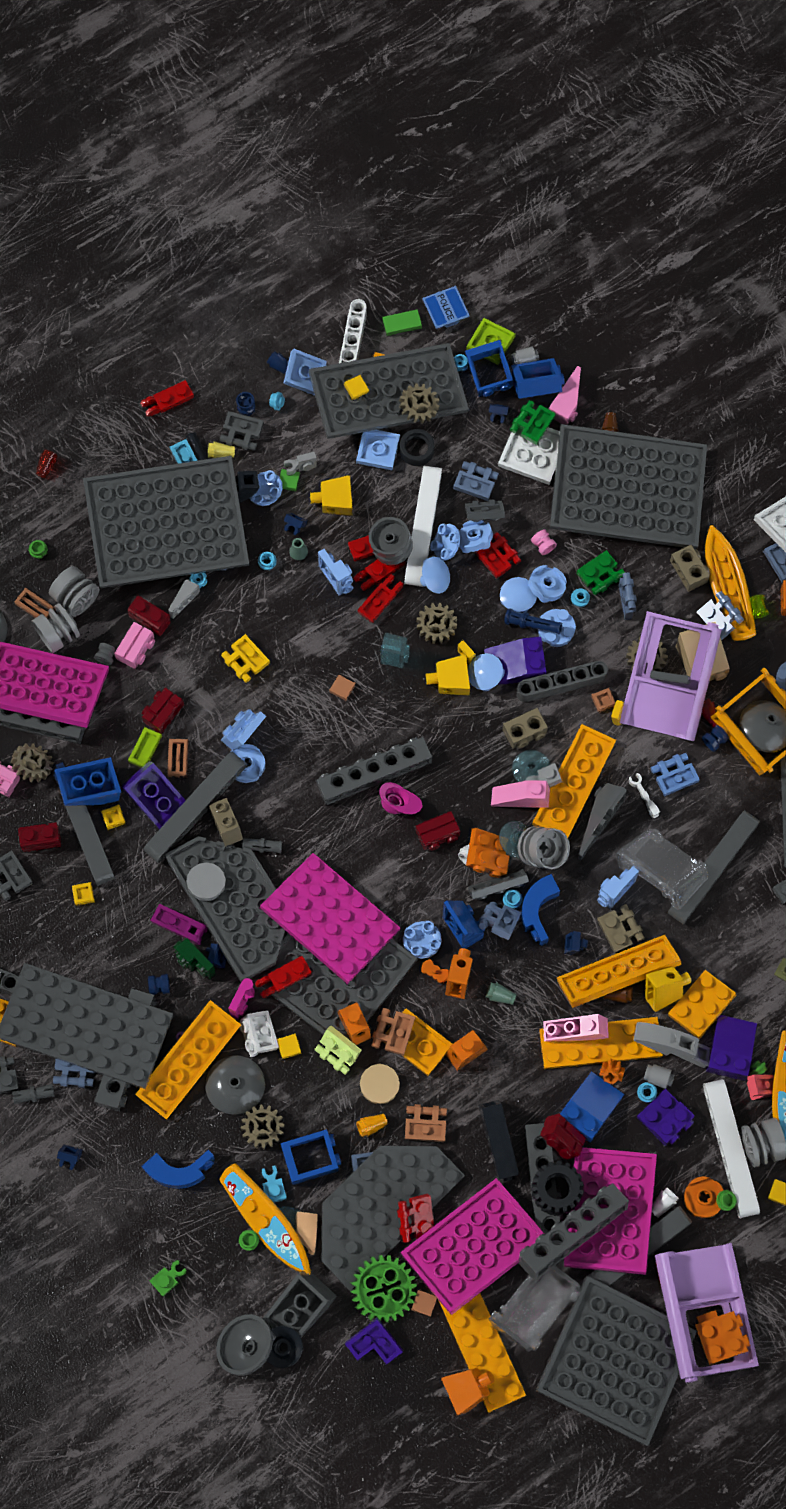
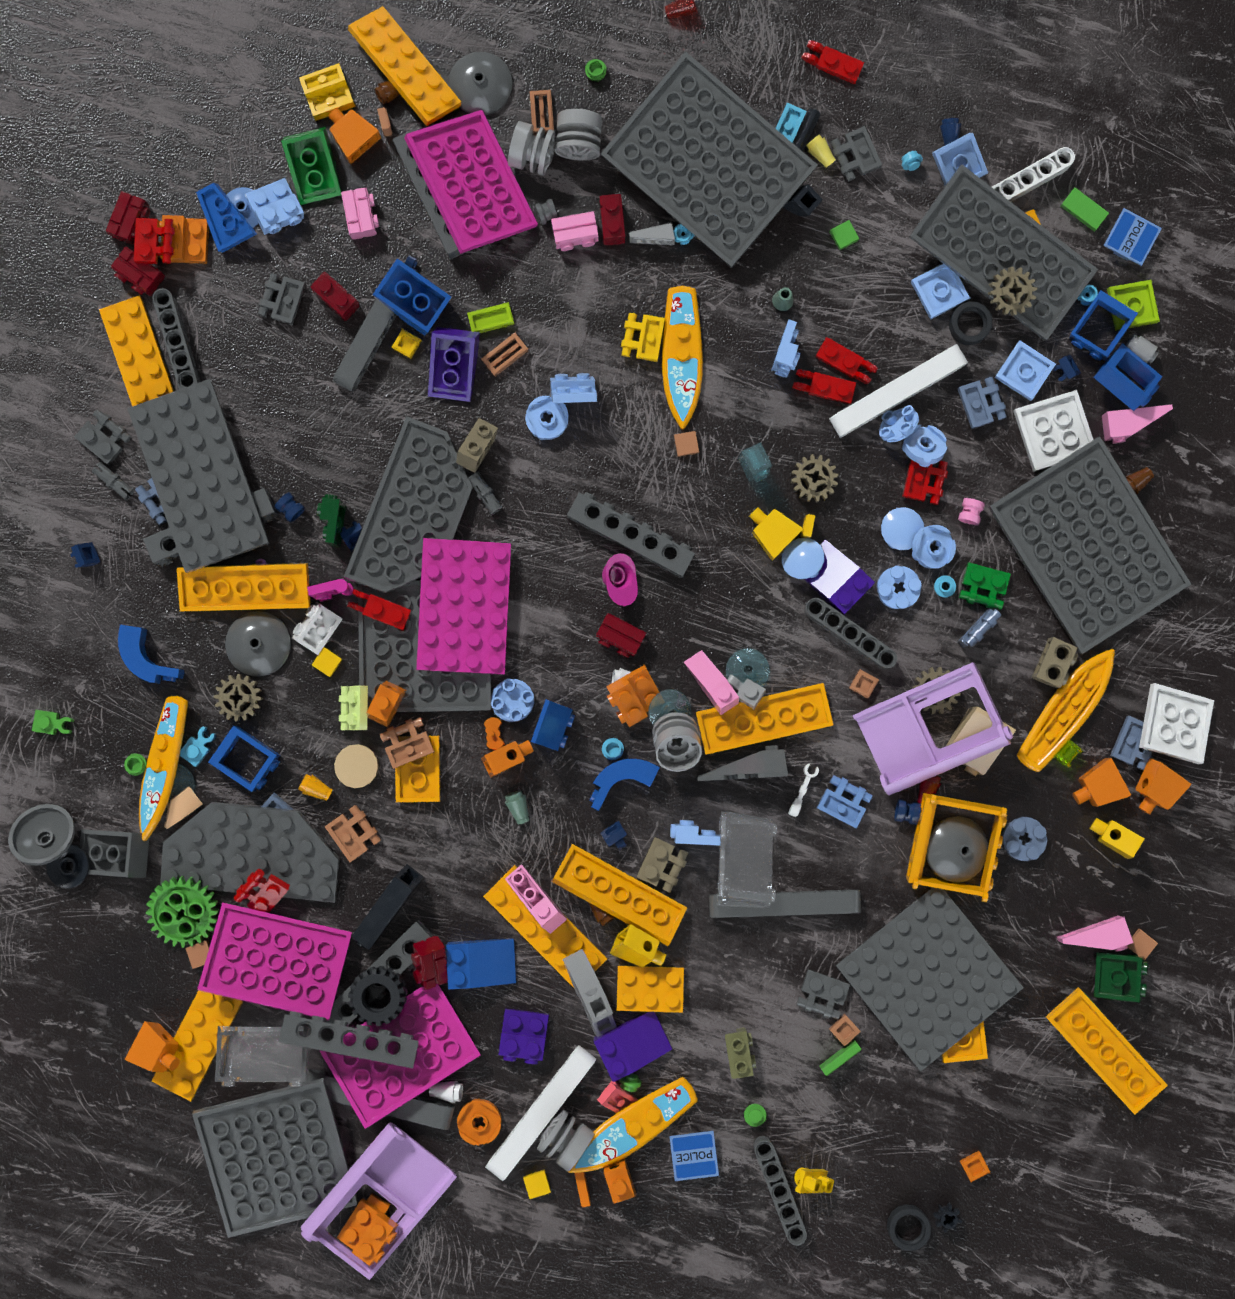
camera: 50 degrees right, 15 degrees up
dark tan gear [11,743,54,782] -> none
yellow tile [72,882,95,906] -> none
dark red brick [142,688,184,734] -> none
dark grey beam [143,751,247,863] -> none
magenta plate [150,904,208,945] -> none
light grey tile [186,863,226,901] -> none
dark blue wheel [236,392,255,416] -> none
light blue dish [250,470,283,506] -> none
medium azure plate [258,552,277,570] -> none
light grey plate [284,452,316,475] -> none
dark blue tile [284,513,308,535] -> none
yellow torso [310,476,353,516] -> none
yellow tile [344,375,369,400] -> none
dark purple plate [345,1318,403,1364] -> none
red hinge [358,574,404,623] -> none
dark grey wheel [369,517,413,565] -> none
light blue dish [420,557,450,594] -> none
orange torso [446,1030,488,1071] -> none
dark grey plate [465,499,505,522] -> none
dark grey plate [468,869,529,900] -> none
sand blue plate [479,902,522,940] -> none
dark tan brick [502,708,548,749] -> none
dark blue pin [505,608,563,634] -> none
green plate [510,400,556,445] -> none
orange gear [599,1059,625,1084] -> none
yellow tile [611,700,624,726] -> none
medium azure plate [637,1082,657,1103] -> none
light grey brick [644,1064,674,1089] -> none
dark grey tile [650,671,691,685] -> none
plate [697,591,744,640] -> none
bright green plate [716,1190,736,1211] -> none
none -> piece [662,286,703,430]
none -> light blue plate [994,340,1056,401]

